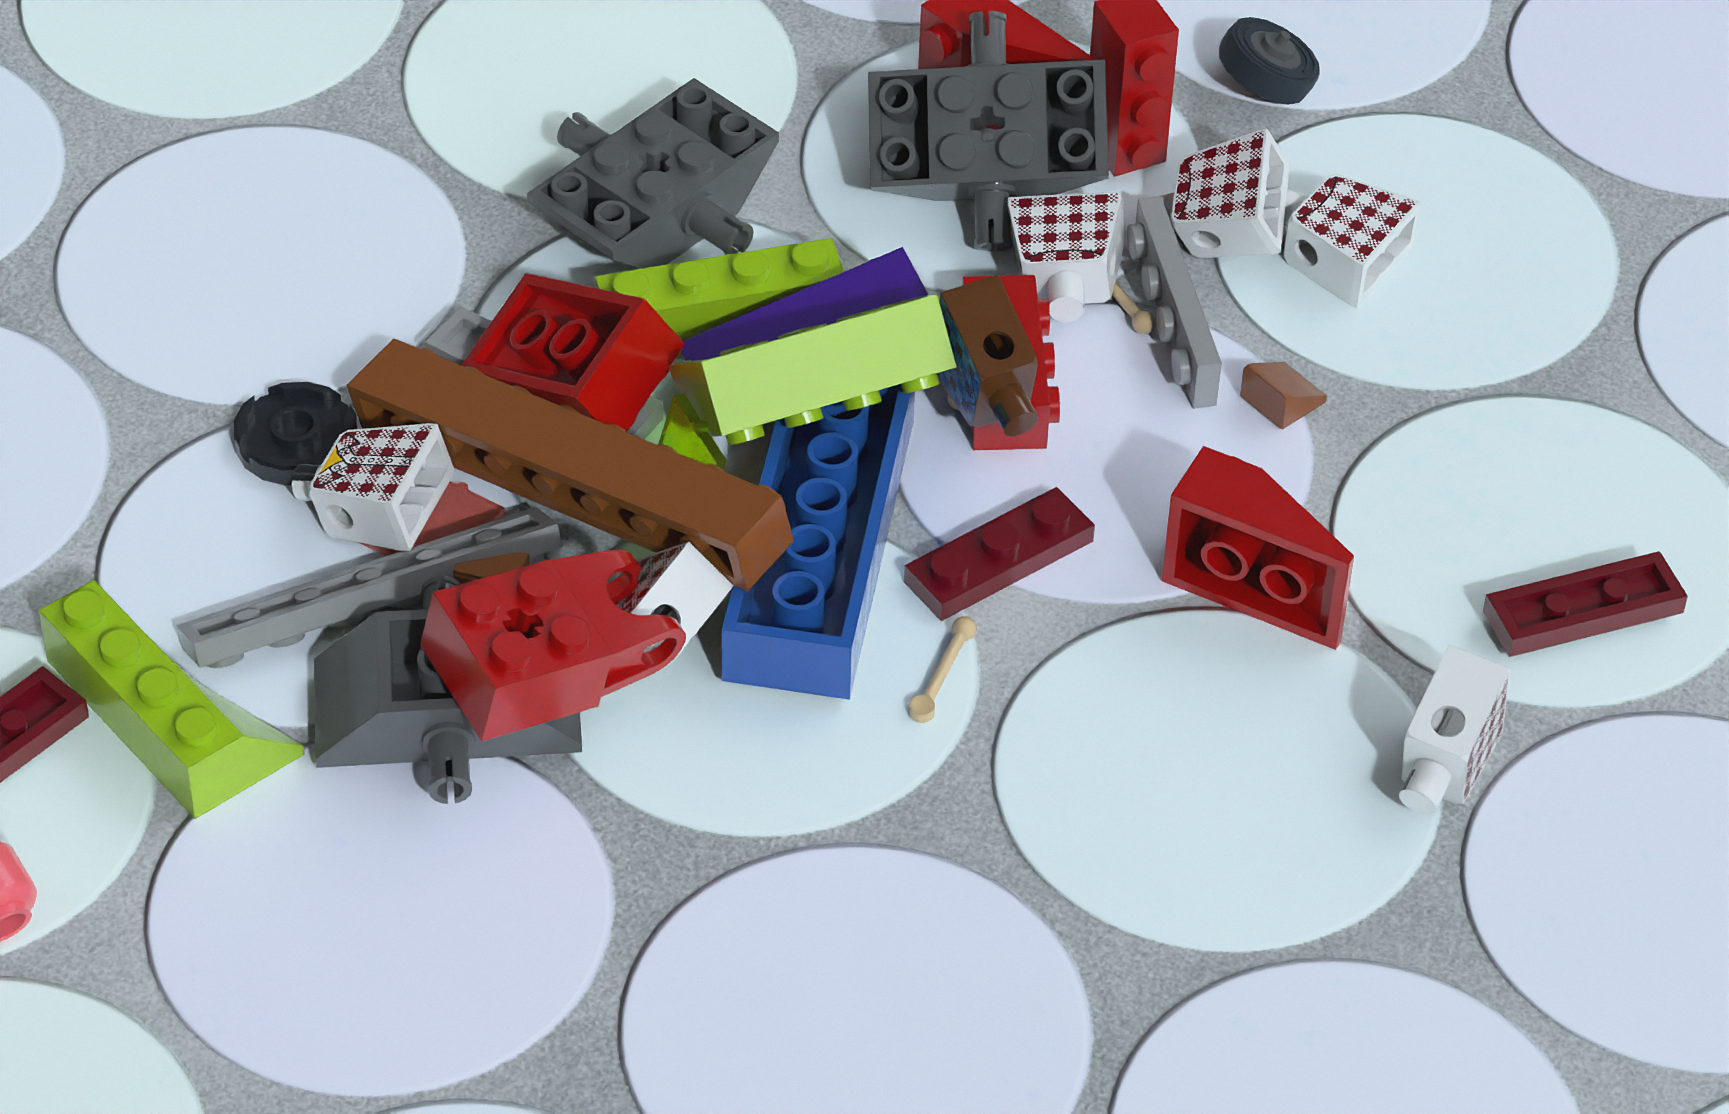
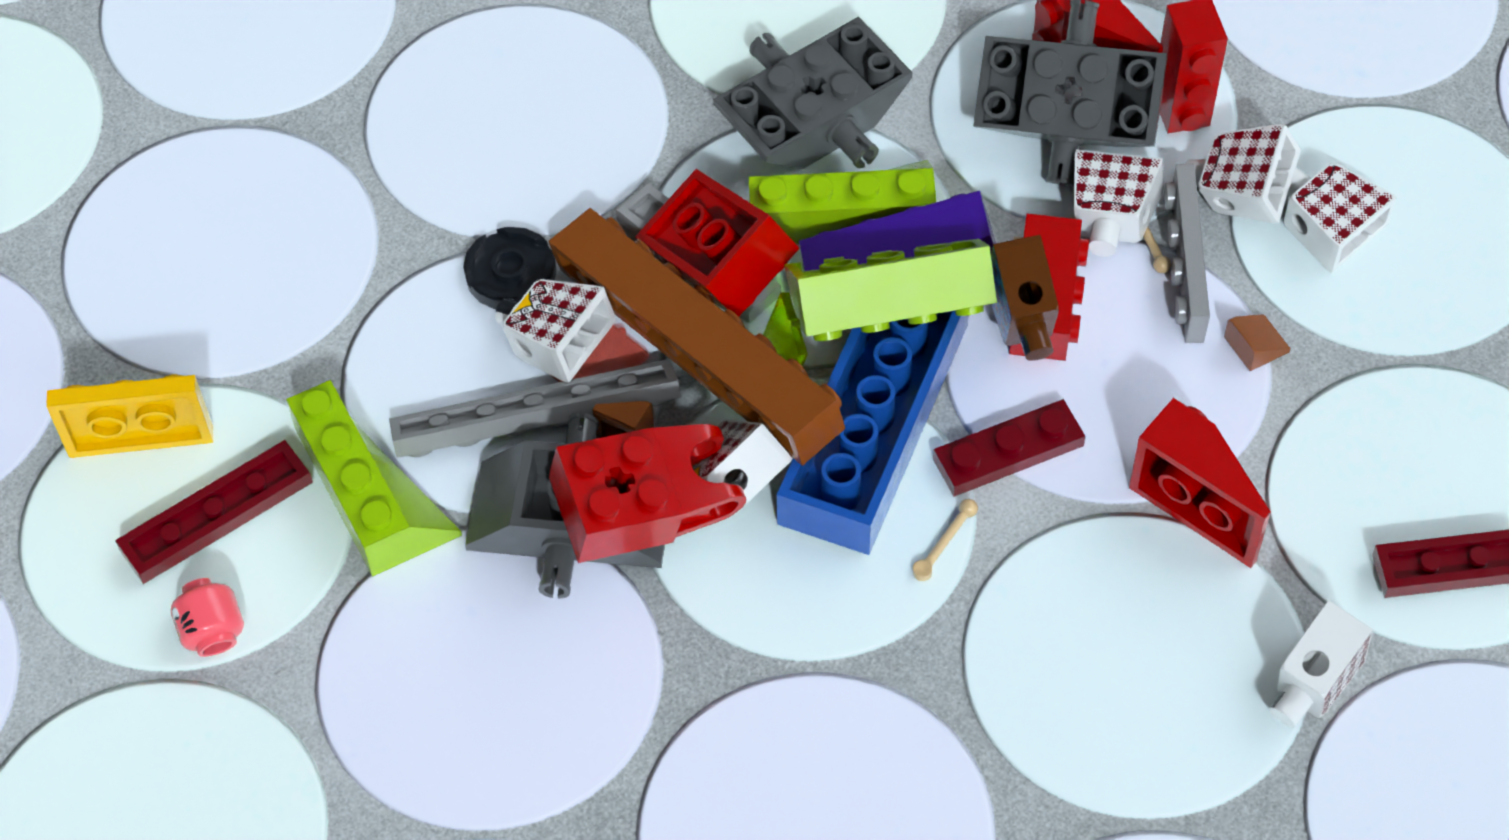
camera: 15 degrees right, 10 degrees up
black wheel [1219,17,1320,105] -> none

